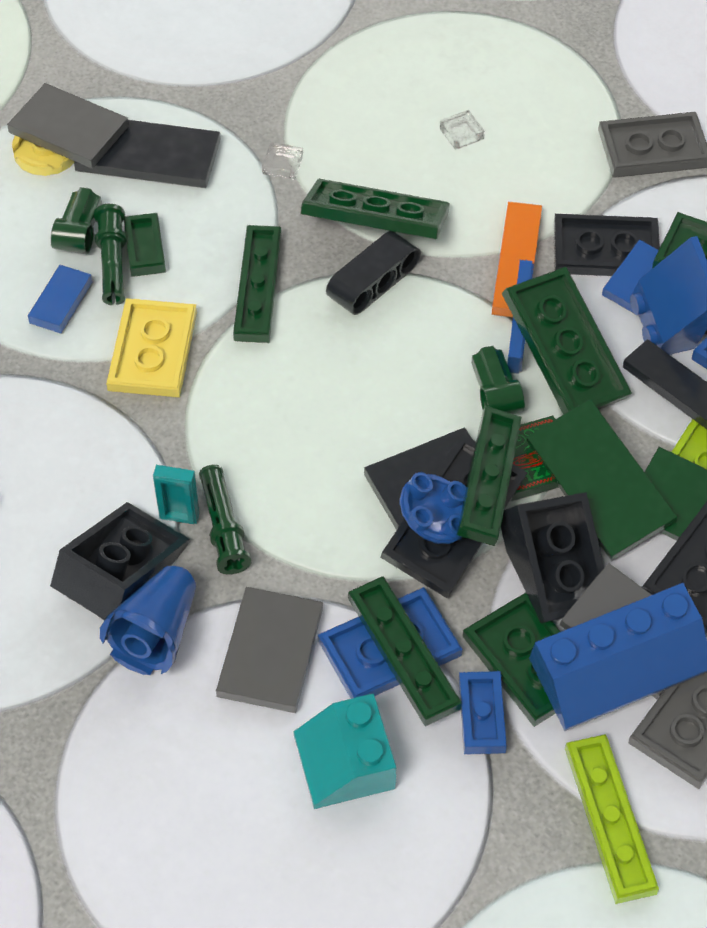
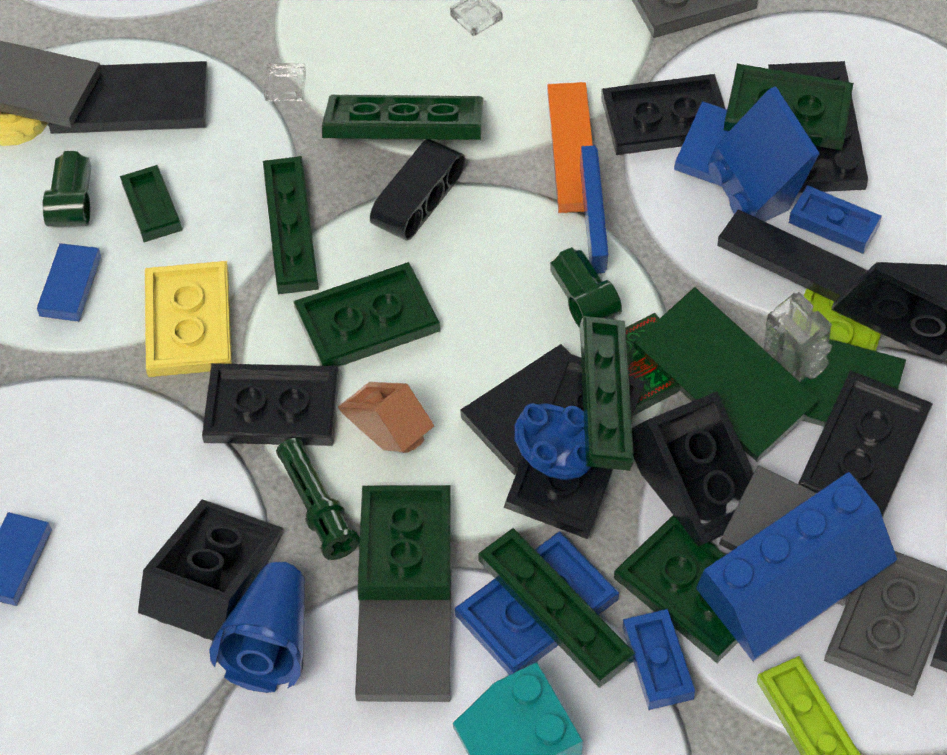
camera: 10 degrees left, 0 degrees up
dark green pin [94,203,127,305] -> none
teal tile [153,464,200,524] -> none
dark green tile [502,267,632,415] -> none
none -> black tile [202,363,339,446]
none -> dark green tile [293,262,440,367]
none -> nougat slope [338,382,434,453]
none -> dark green tile [357,485,451,600]
none -> clear brick [764,292,832,382]

